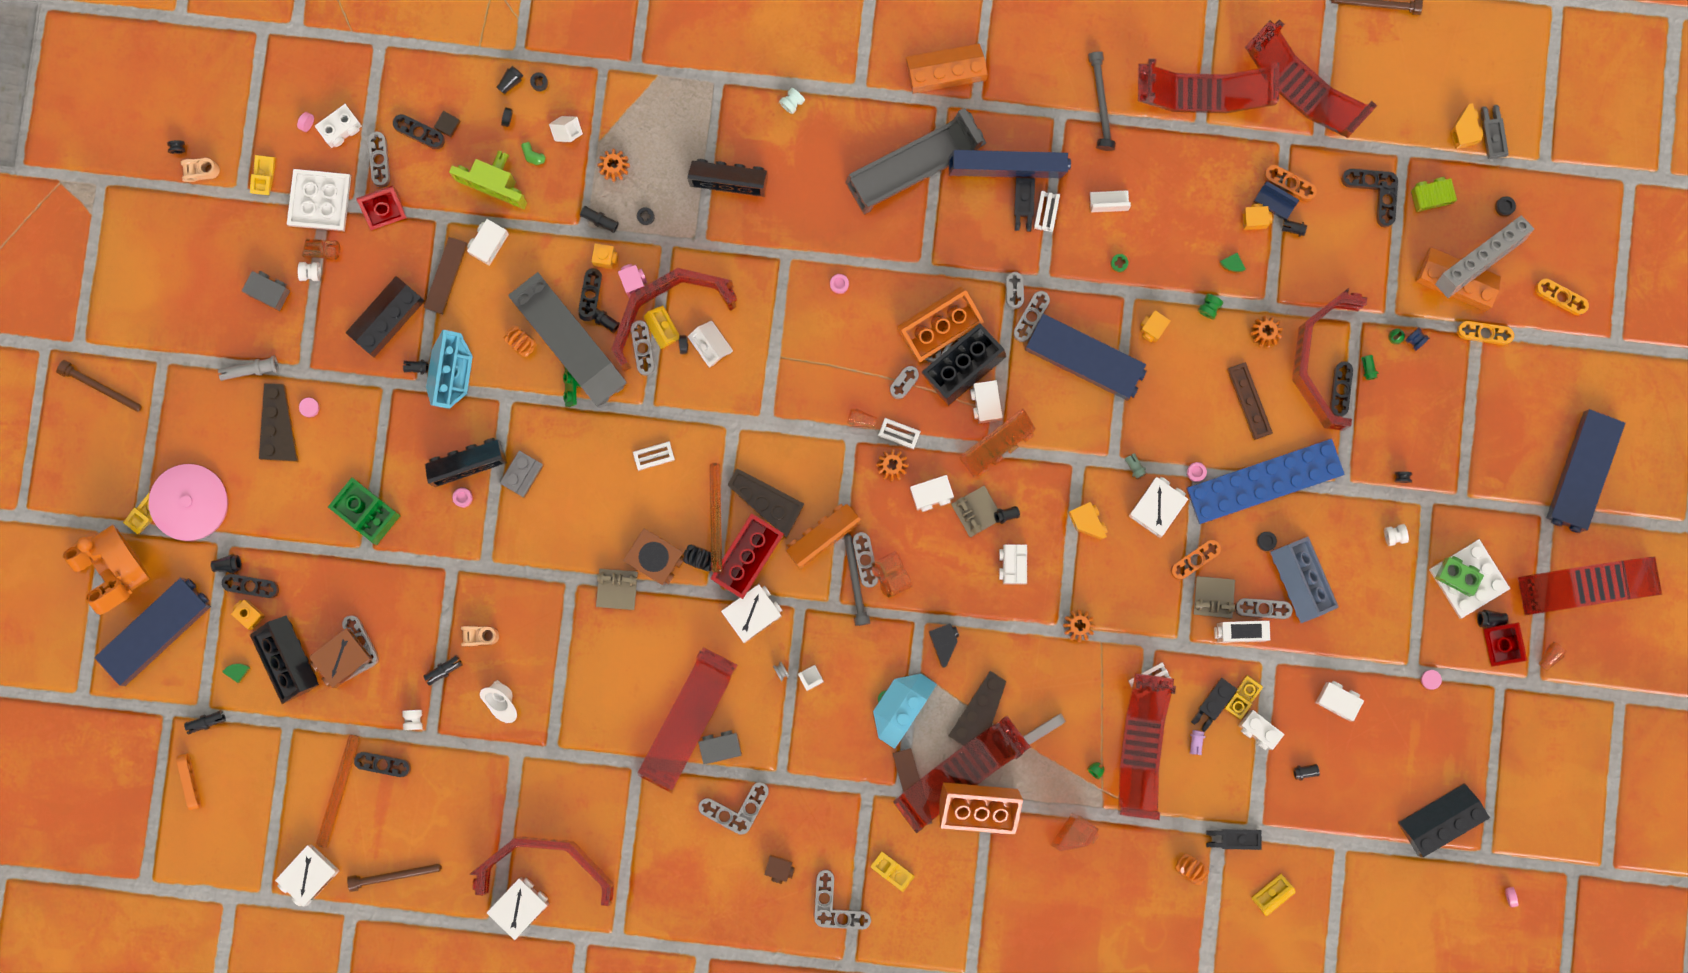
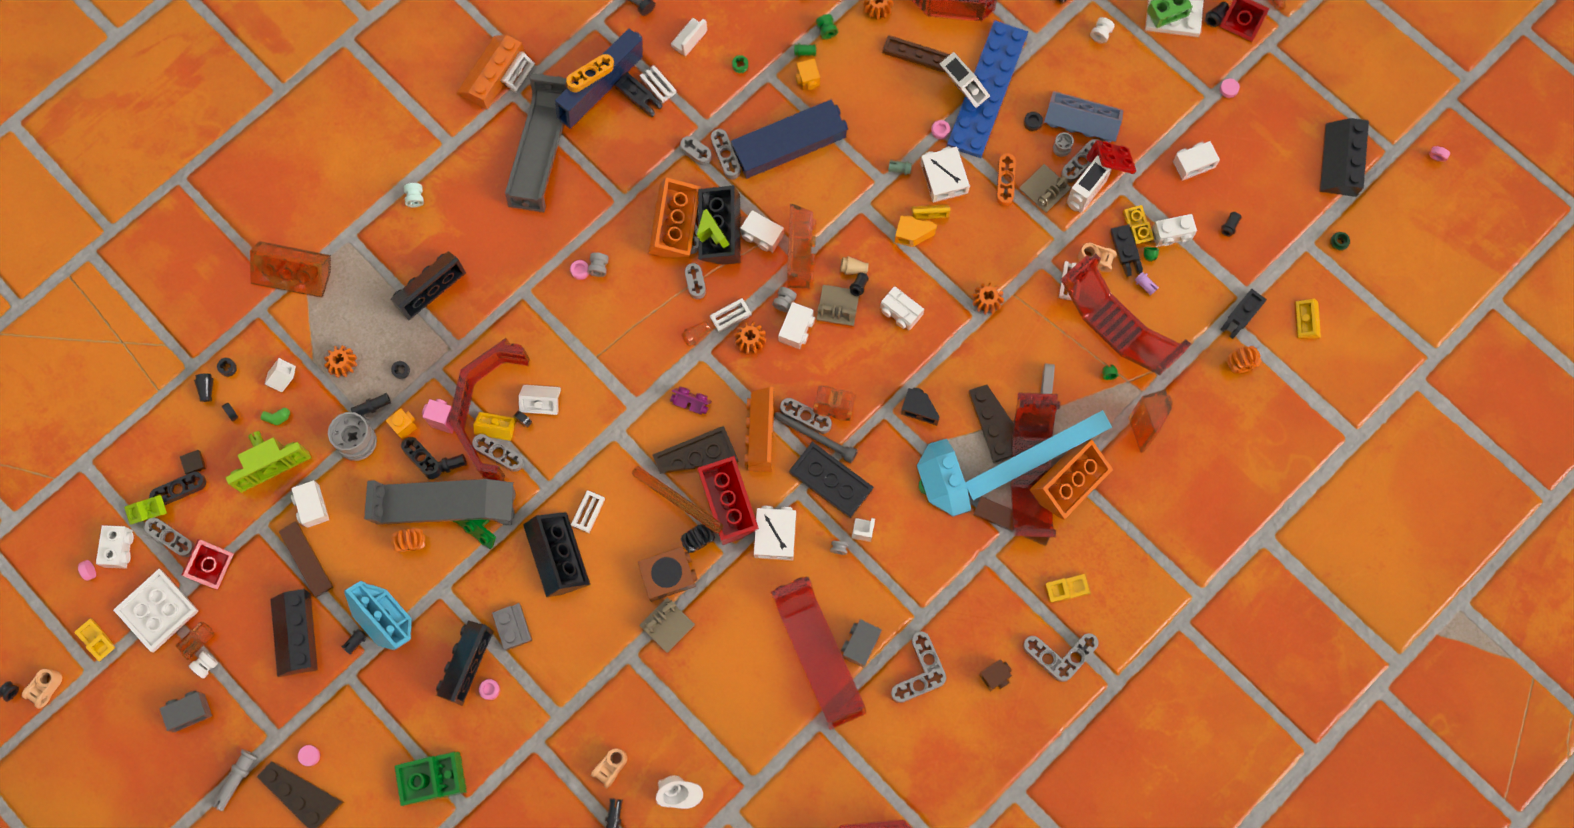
camera: 50 degrees left, 10 degrees down
none -> lime slope [124,495,167,525]
none -> clear orange slope [250,241,331,298]
none -> light grey wheel [328,412,377,461]
none -> white tile [501,52,535,92]
none -> black slope [523,512,590,597]
none -> light orange beam [566,54,614,92]
none -> light grey wheel [587,253,609,277]
none -> magenta hinge [670,387,712,415]
none -> lime slope [697,209,730,248]
none -> light grey wheel [772,287,797,312]
none -> black tile [789,442,874,519]
none -> green pin [794,43,816,58]
none -> tan cone [840,256,868,274]
none -> yellow slope [911,205,951,220]
none -> white brick [940,52,990,108]
none -> medium azure tile [965,410,1112,500]
none -> light grey wheel [1053,132,1074,157]
none -> light nougat piece [1078,243,1117,272]
none -> red bracket [1086,140,1136,174]
none -> green hinge [1143,247,1159,261]
none -> dark green plate [1330,232,1350,251]

